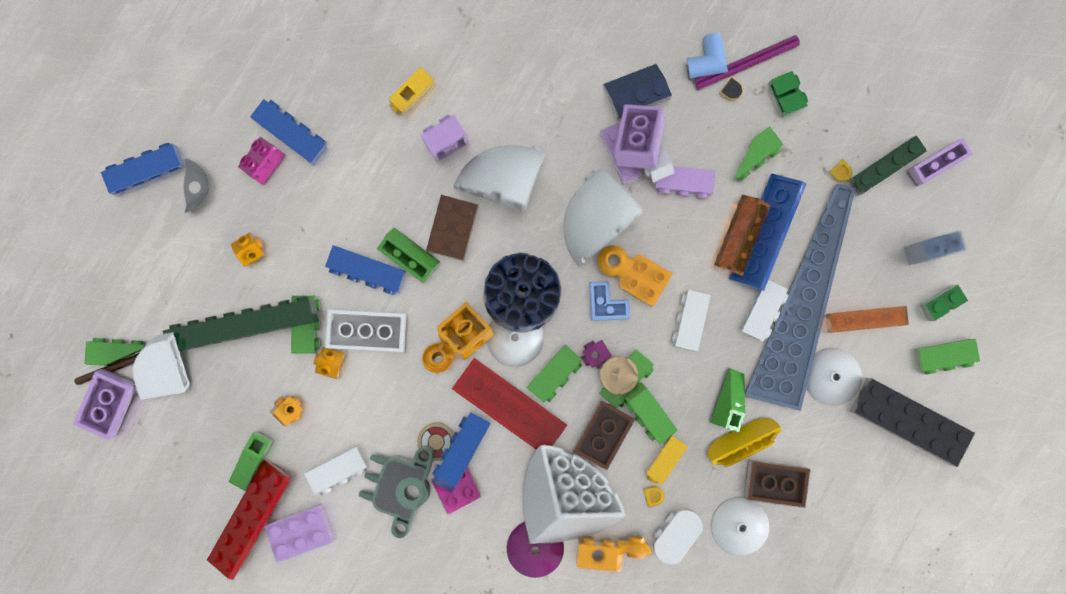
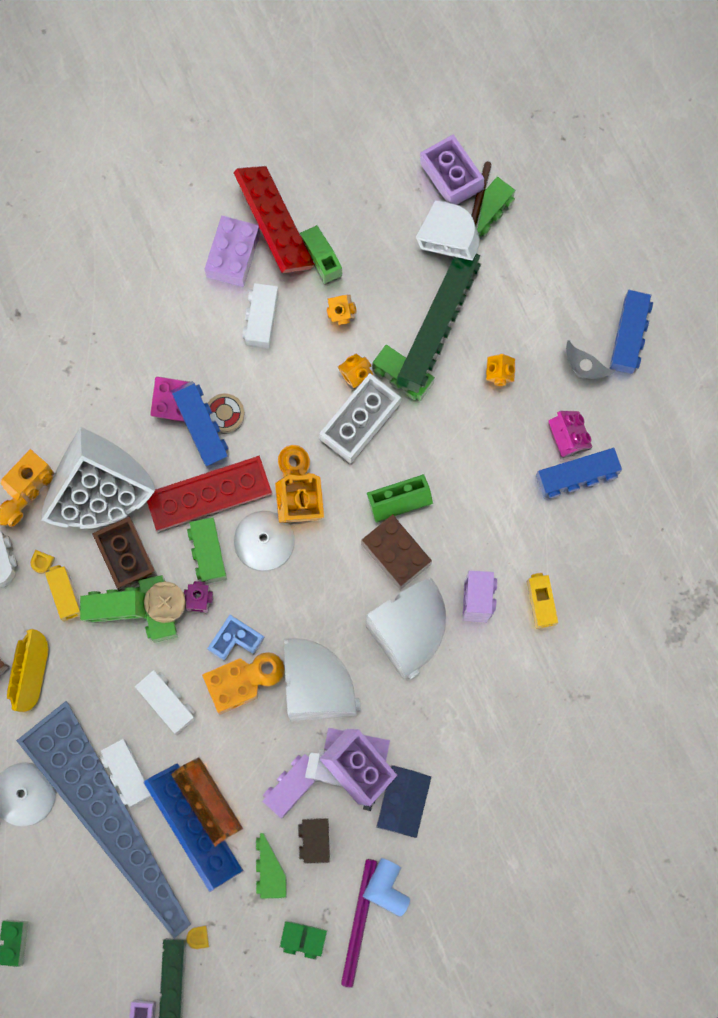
camera: 125 degrees right, 10 degrees down
blue brick [325,245,407,295] -> none
sand green piece [358,445,435,538] -> none
dark blue brick [483,252,561,333] -> none
magenta dish [506,521,564,578] -> none
bright green slope [711,368,745,432] -> none
black tile [720,77,743,101] -> none
clear orange brick [825,306,909,333] -> none
sand blue window [904,231,966,265] -> none
none -> dark brown brick [298,818,330,864]

